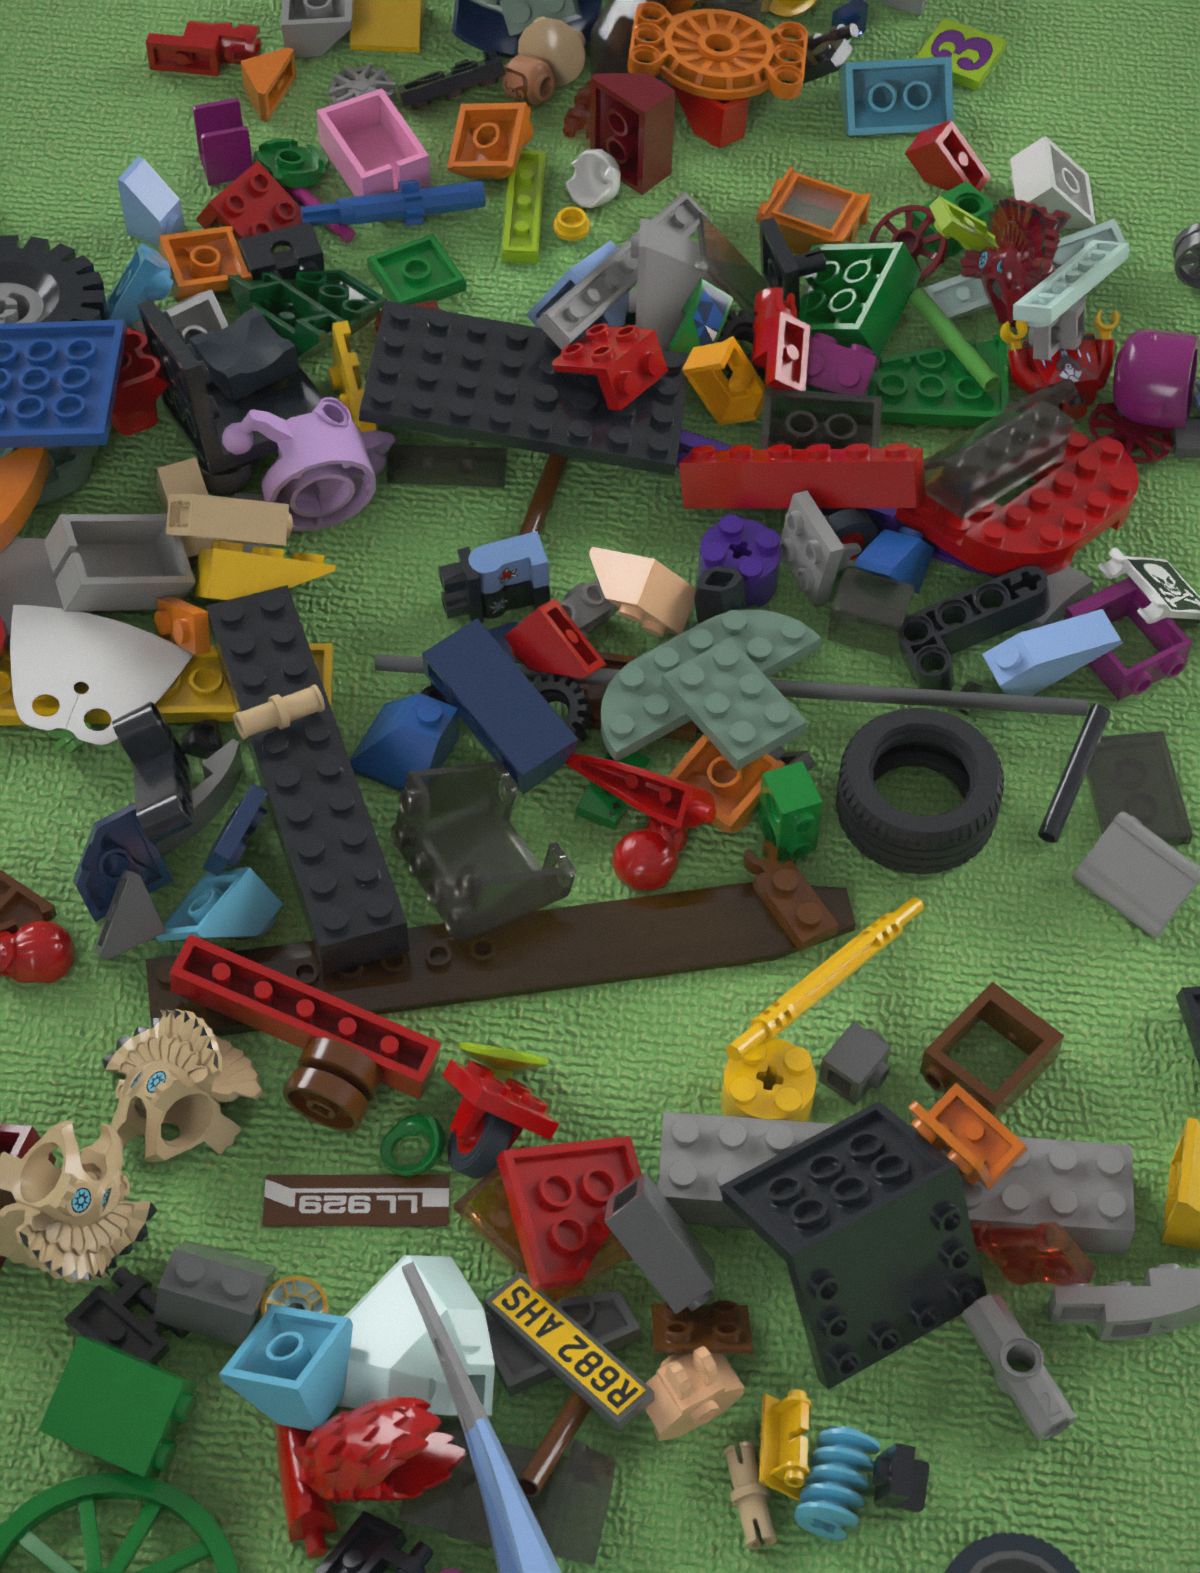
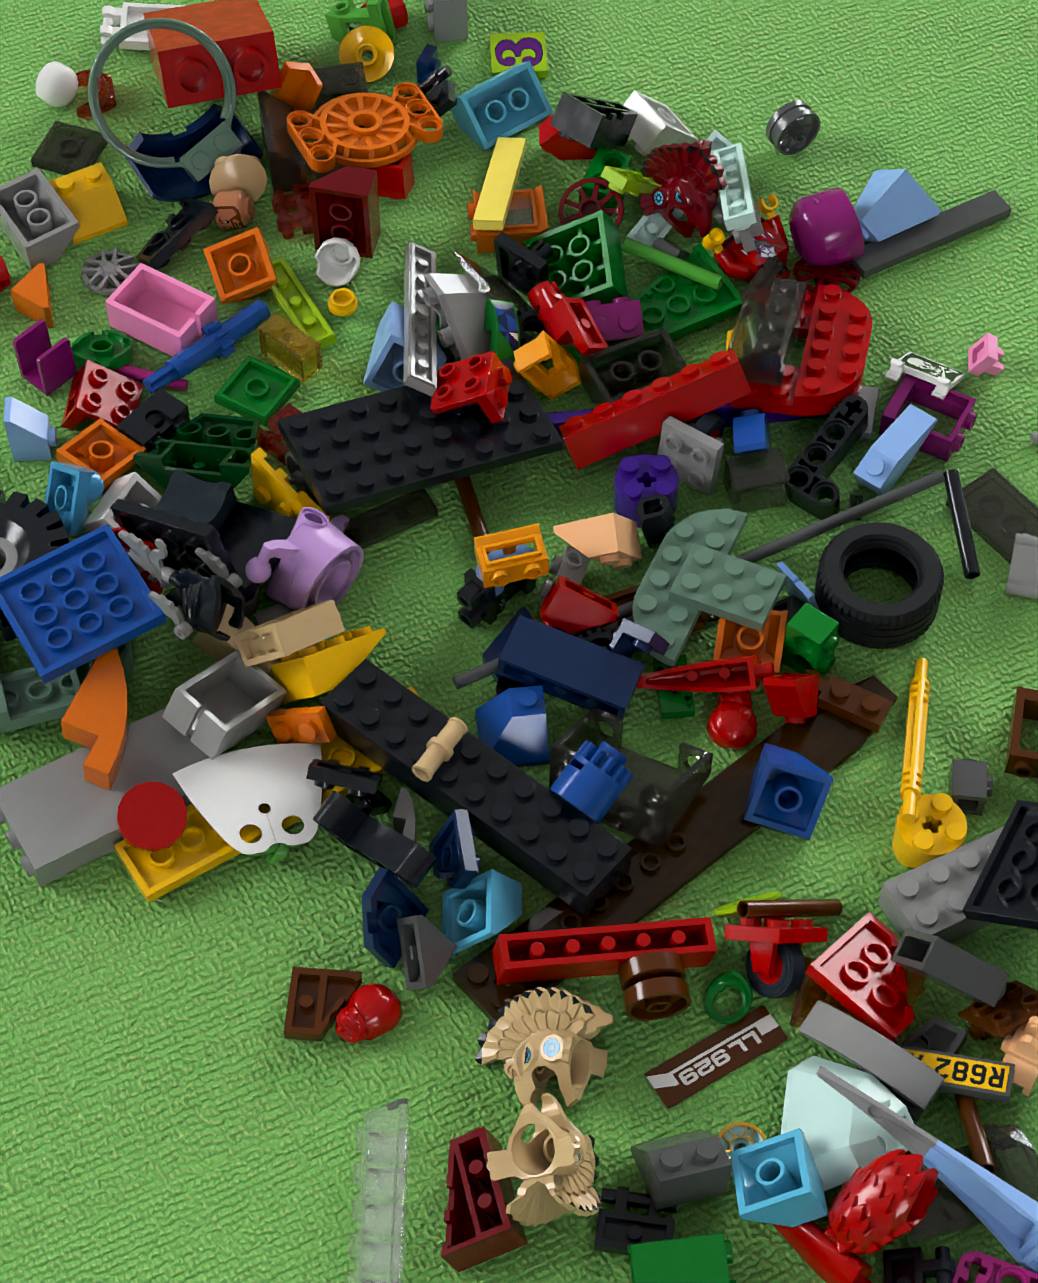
camera: 30 degrees left, 0 degrees up
none -> helmet [118,530,245,641]
none -> clear yellow brick [258,312,323,382]
none -> black plate [306,759,383,797]
none -> light yellow tile [473,137,526,231]
none -> light orange window [474,523,549,588]
none -> black wedge [550,92,638,149]
none -> blue gear [550,740,634,825]
none -> dark blue bracket [609,618,670,658]
none -> dark grey tile [652,237,690,259]
none -> reddish brown piece [737,899,842,919]
none -> blue slope [744,743,834,840]
none -> red slope [763,672,819,723]
none -> medium blue piece [776,561,820,611]
none -> light grey slope [798,1000,944,1111]

